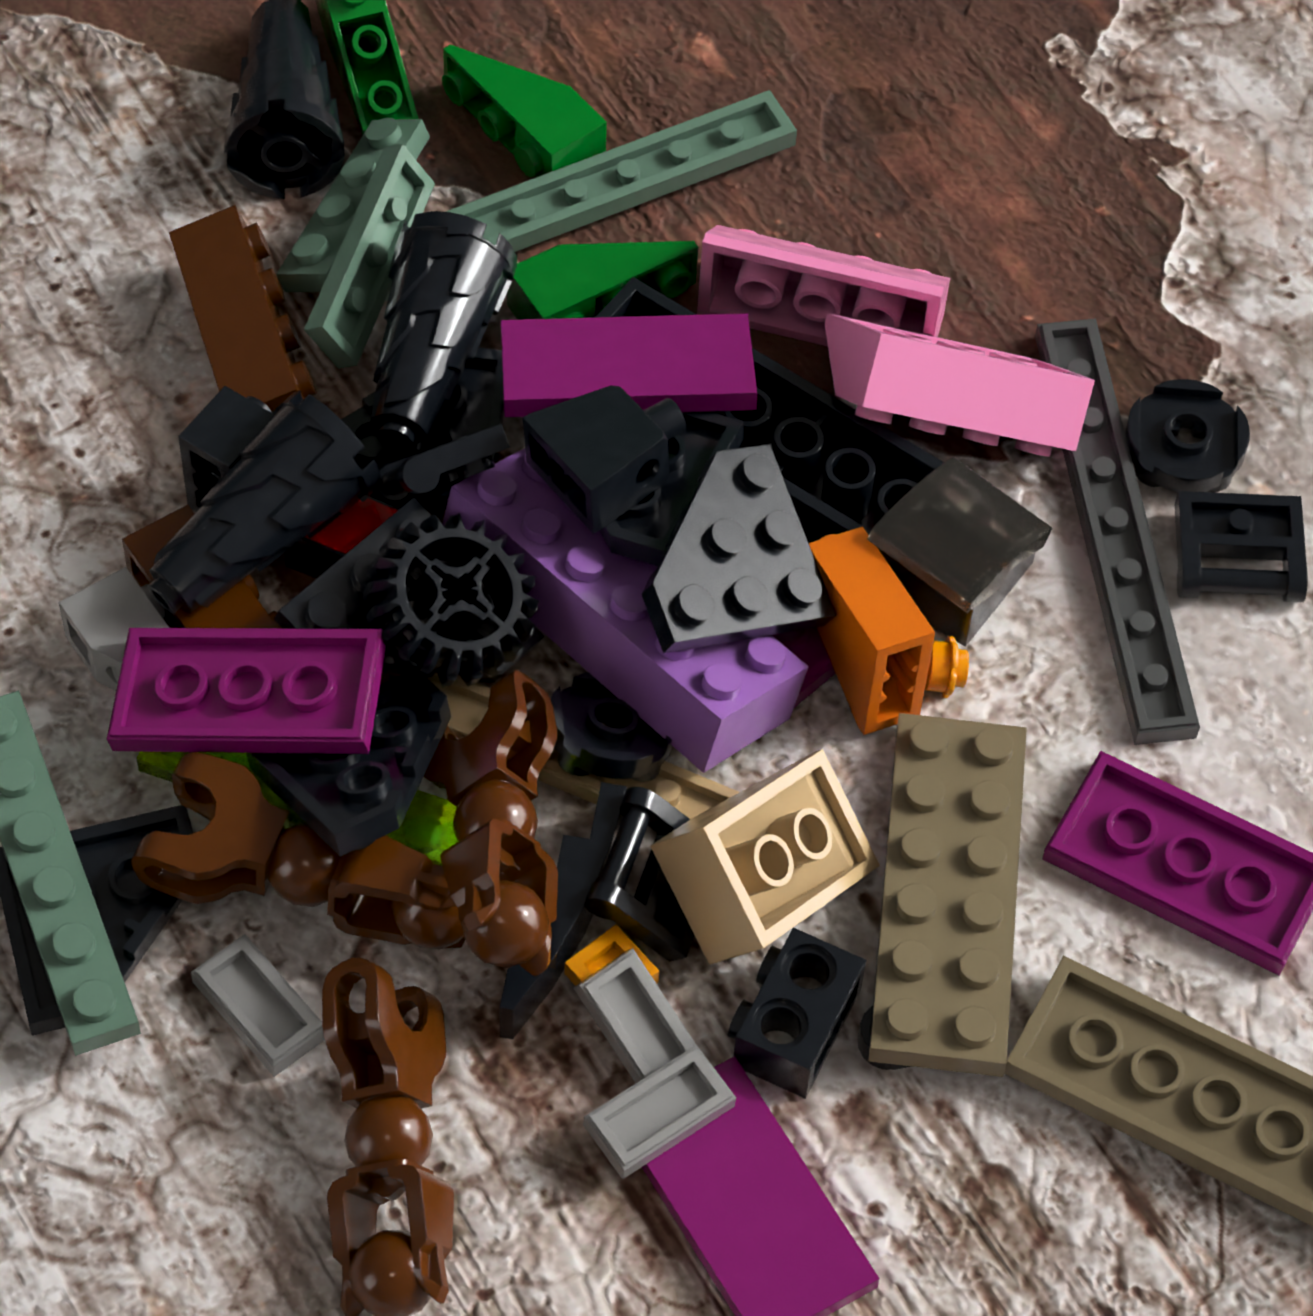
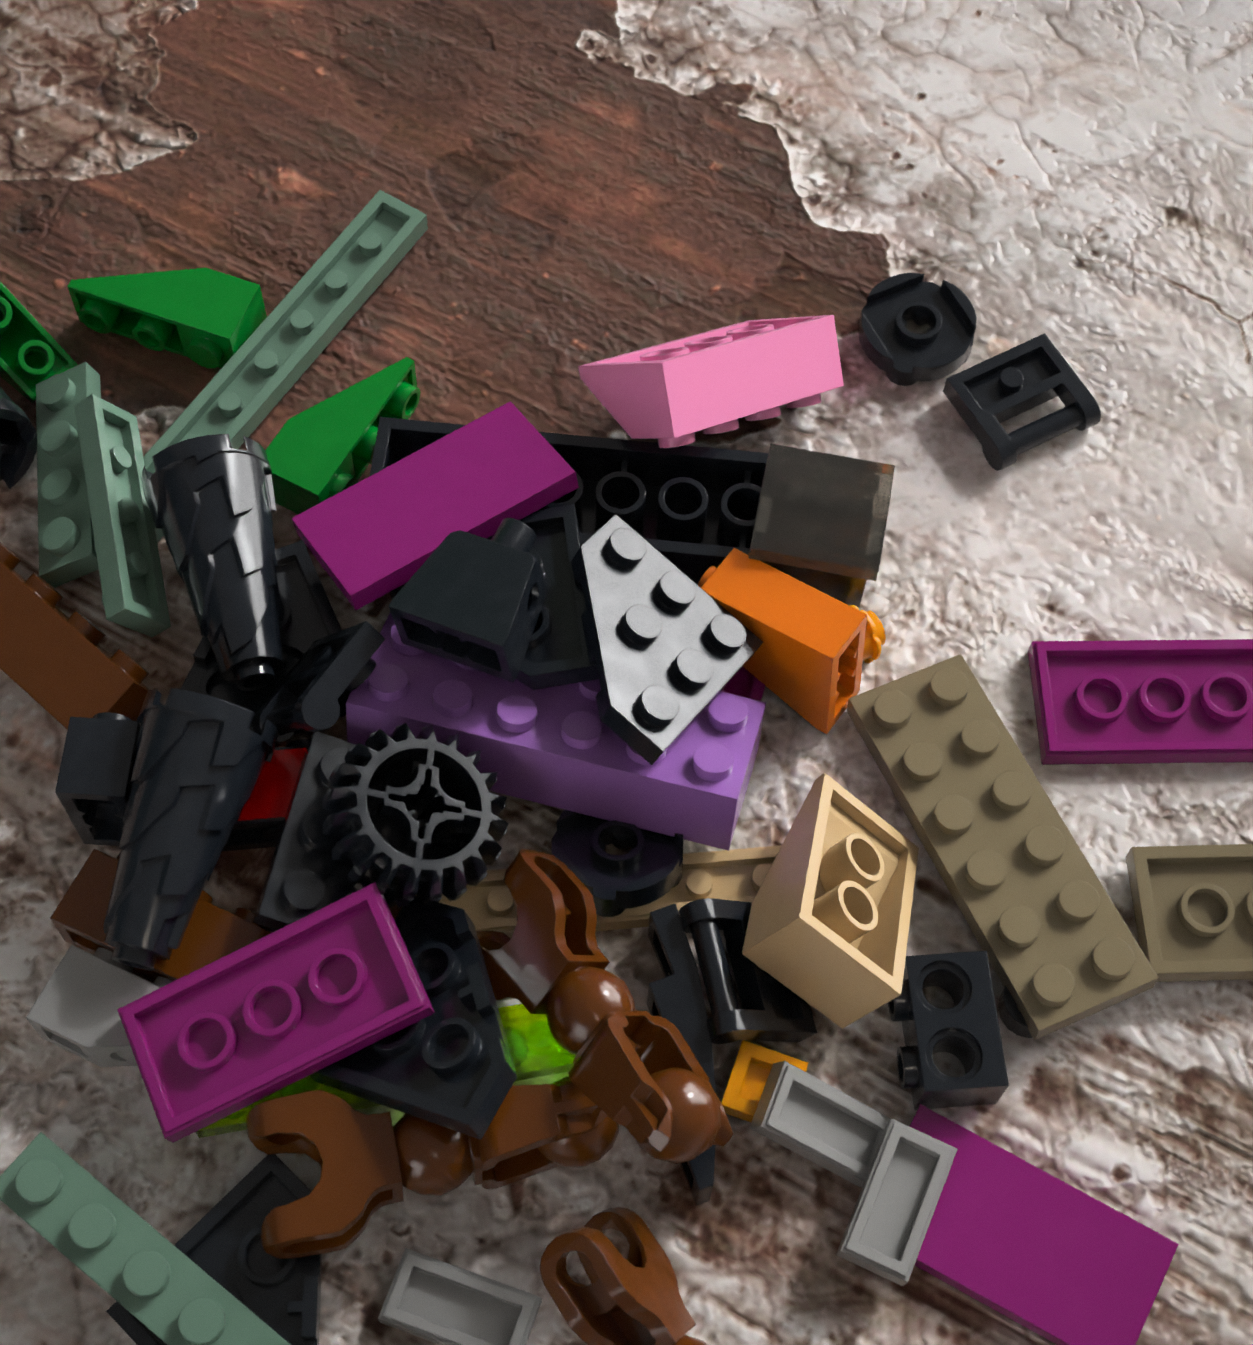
camera: 30 degrees left, 5 degrees up
bright pink slope [697,225,950,346] -> none
dark grey tile [1035,318,1200,745] -> none

